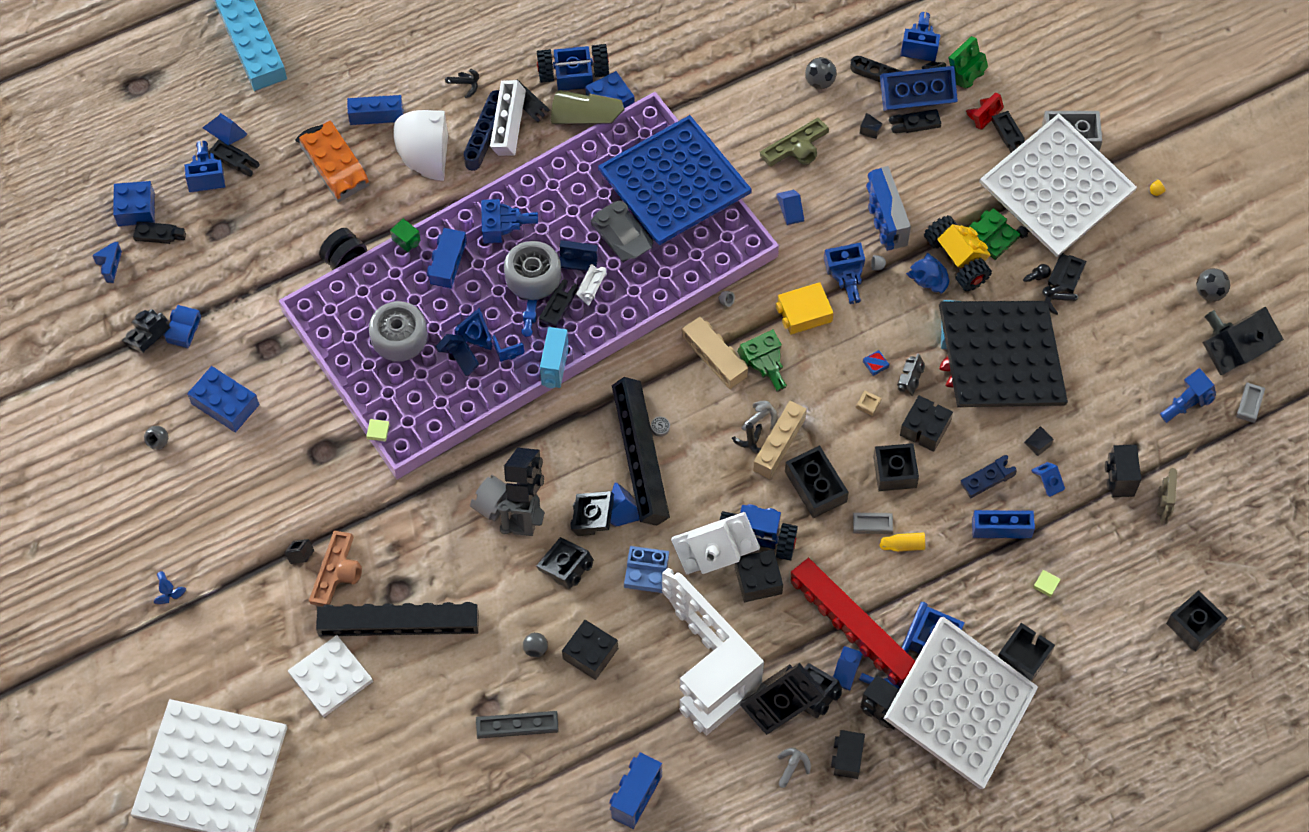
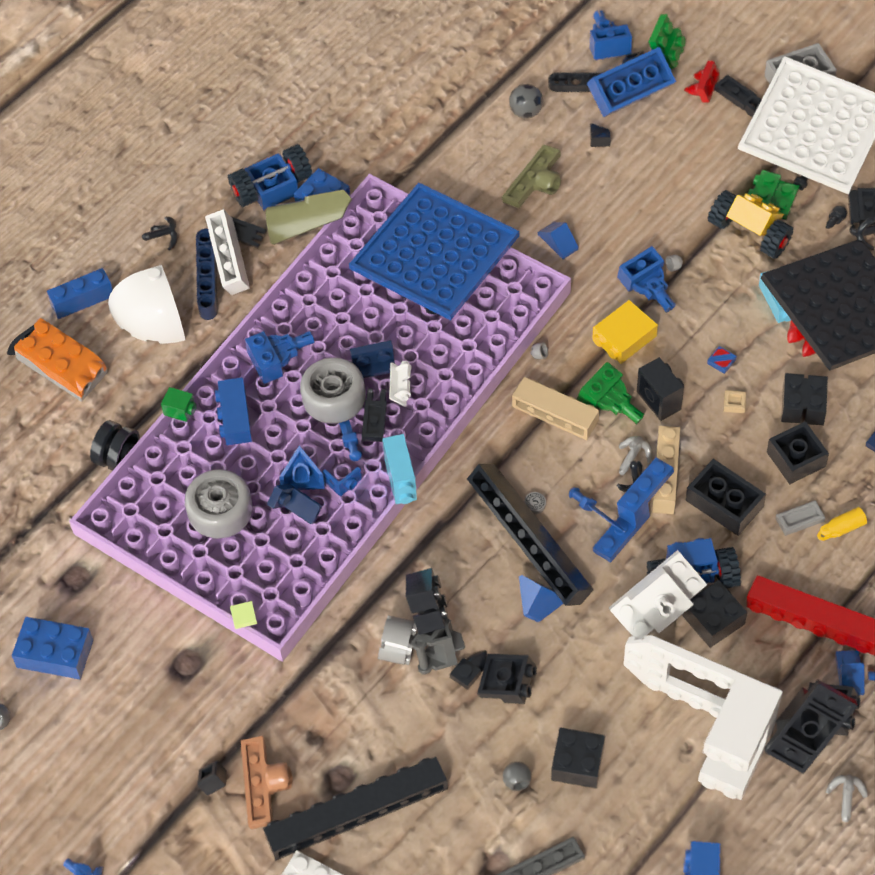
camera: 20 degrees left, 5 degrees down
black plate [570,491,614,536] -> none
dark grey slope [591,201,653,263] -> none
medium blue brick [624,546,669,593] -> none
blue piece [866,166,911,251] -> none
black hinge [889,109,942,133] -> none
dark grey hinge [897,354,925,396] -> none
blue helmet [906,253,949,294] -> none
none -> black plate [450,650,487,690]
none -> blue sword [569,487,626,532]
none -> blue bracket [593,458,674,563]
none -> black brick [637,357,684,421]

